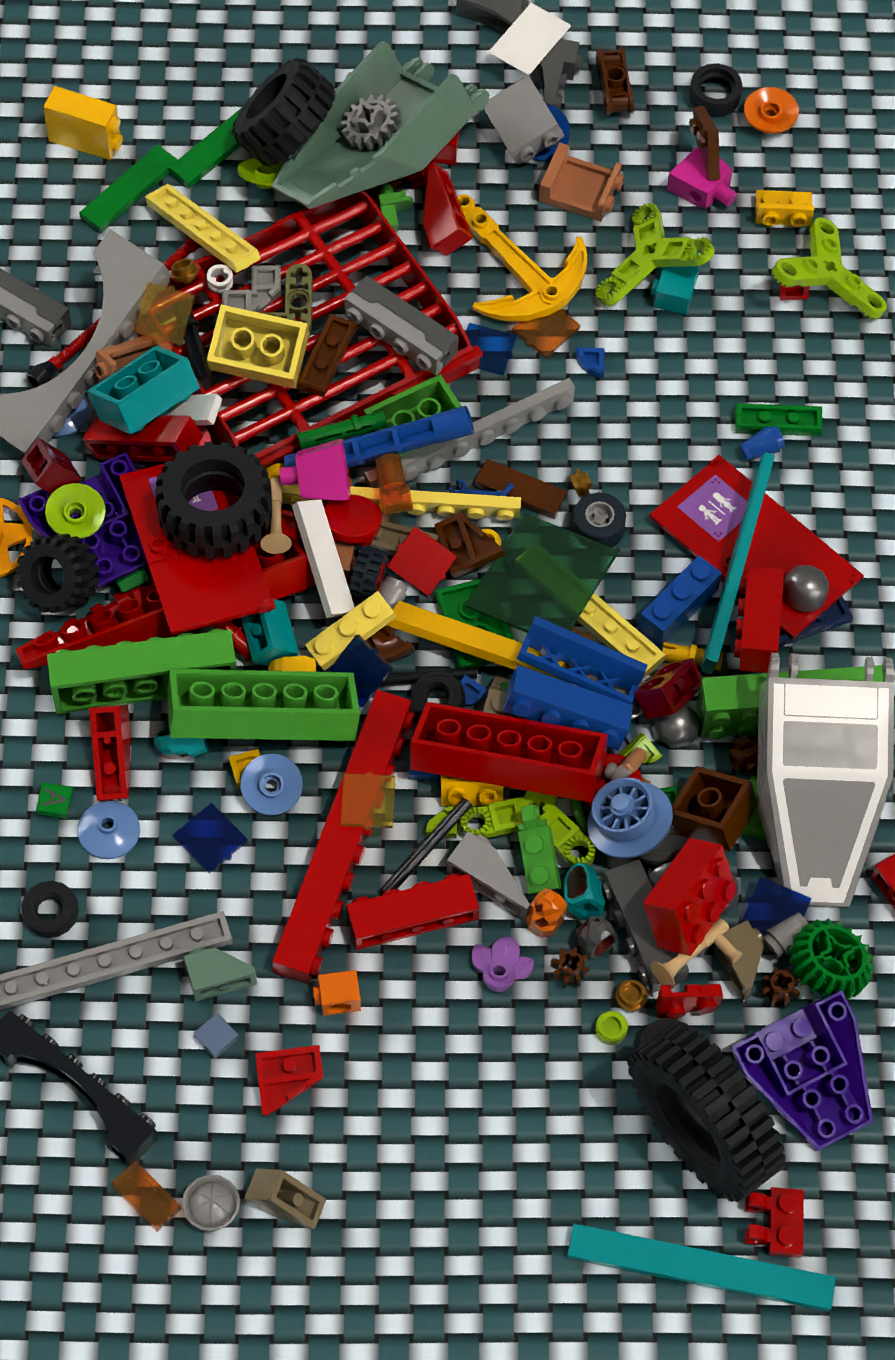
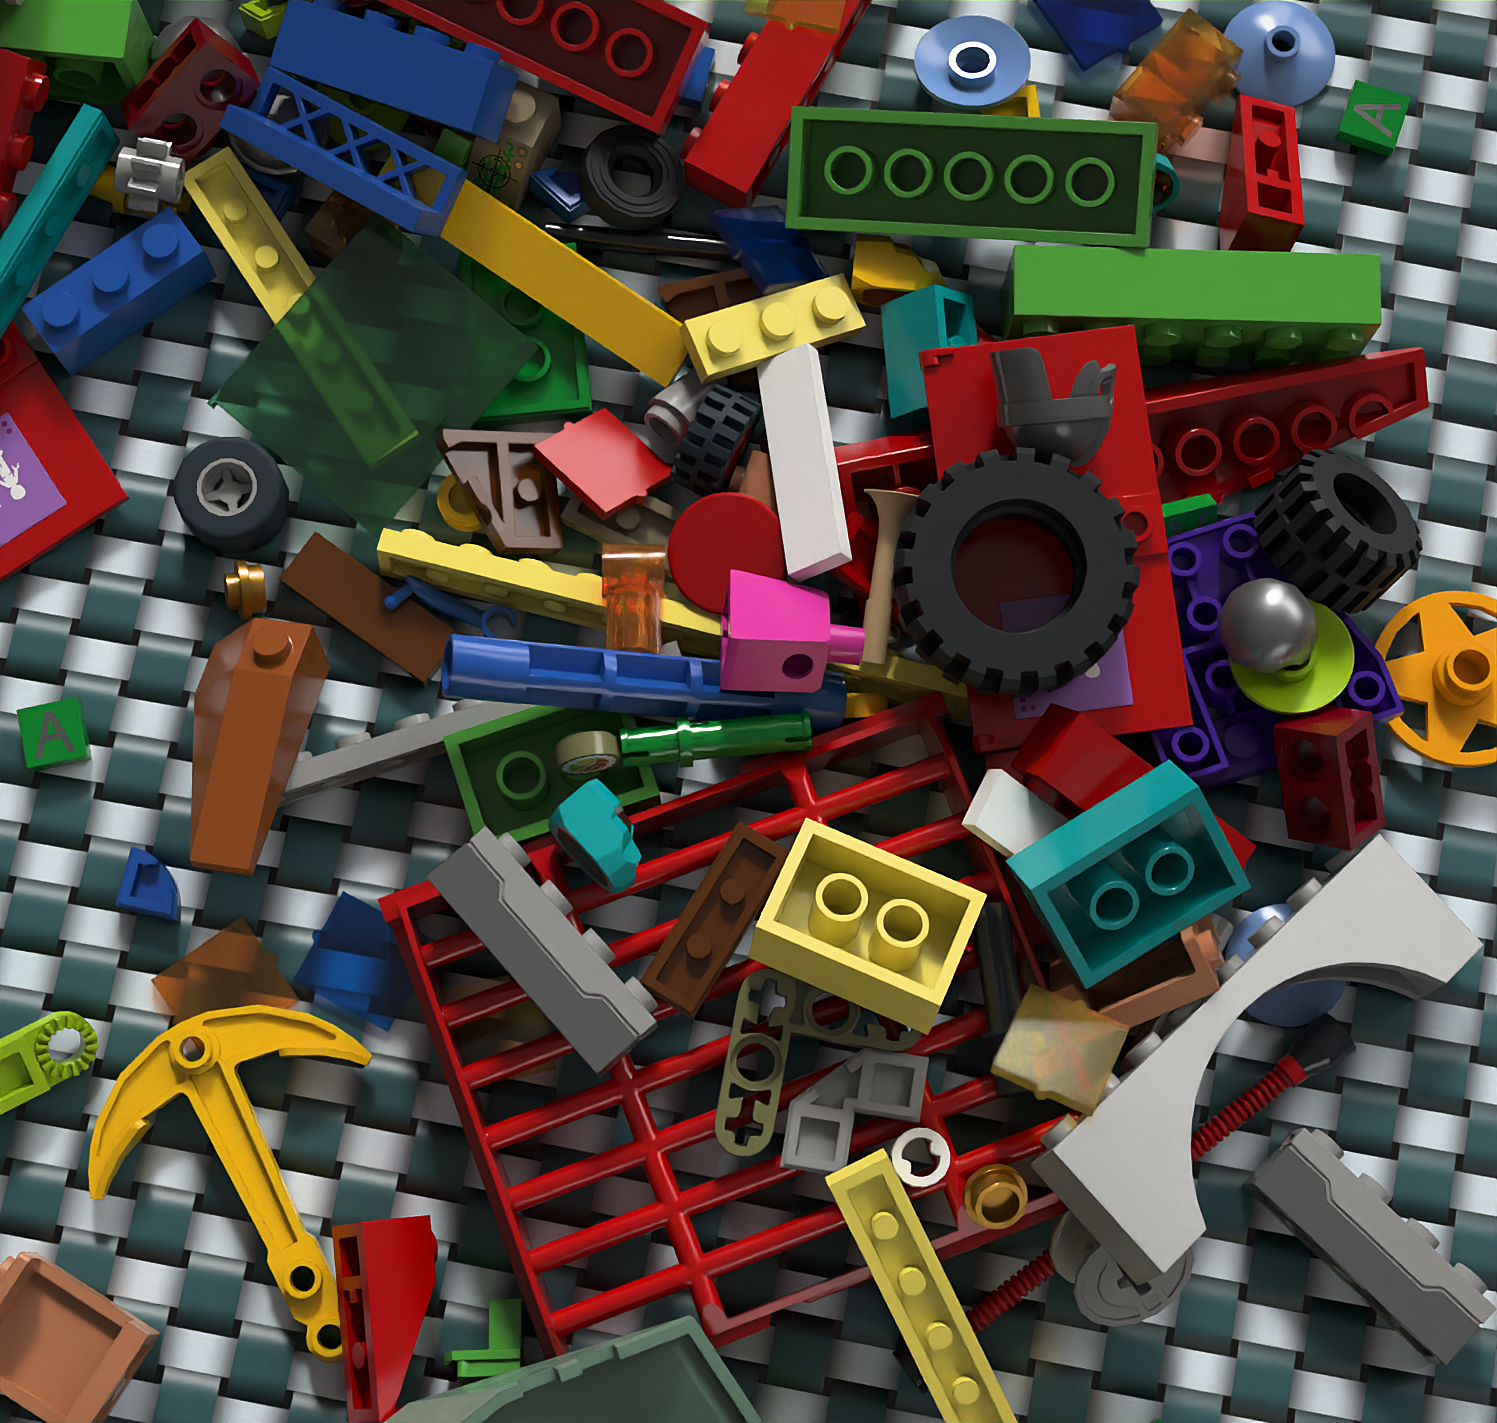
camera: 170 degrees left, 15 degrees up
none -> green tile [17,697,92,772]
none -> light grey gear [115,137,185,214]
none -> dark orange wedge [190,618,330,876]
none -> teal rock [548,778,642,893]
none -> olive tile [554,731,620,775]
none -> dark grey helmet [988,347,1117,467]
none -> clear orange brick [1109,8,1244,156]
none -> flat silver hair [1218,578,1319,674]

